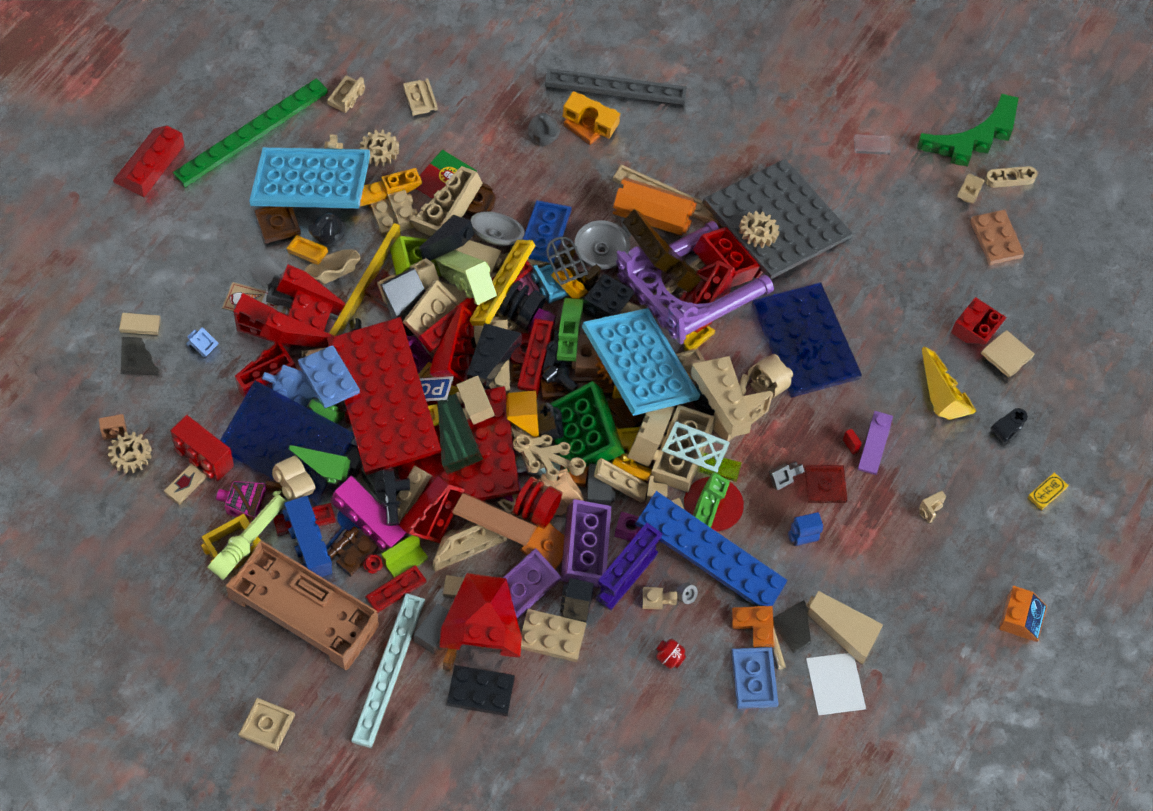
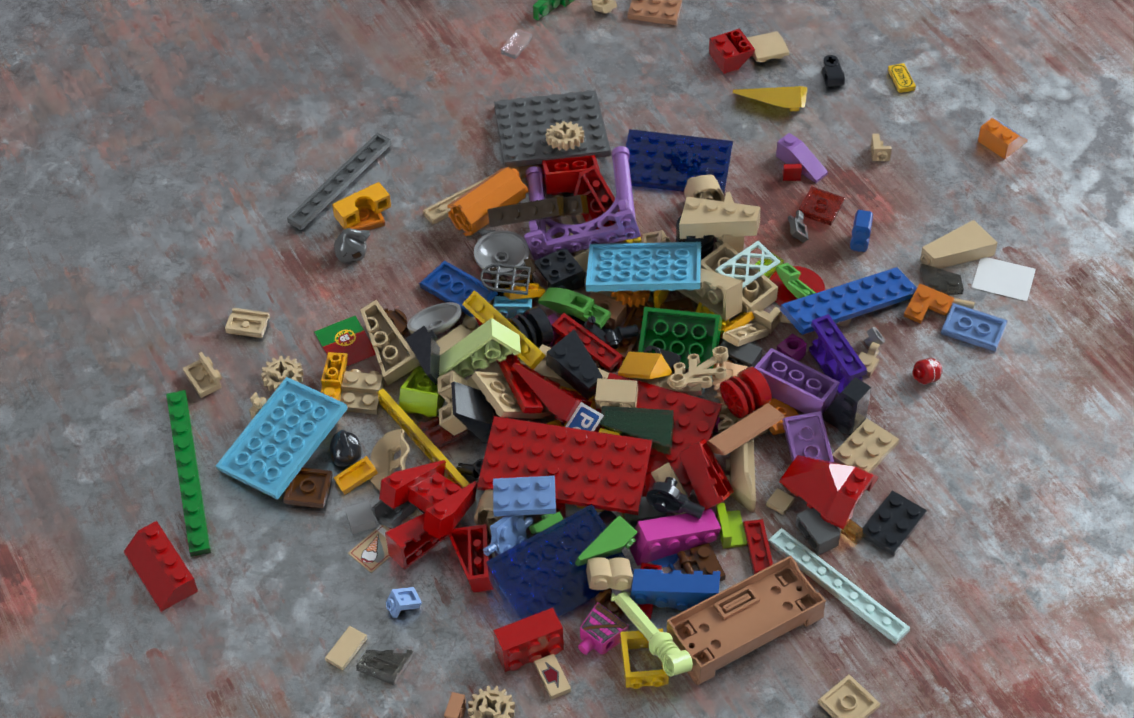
camera: 55 degrees left, 10 degrees down
red plate [363,554,383,574] -> none

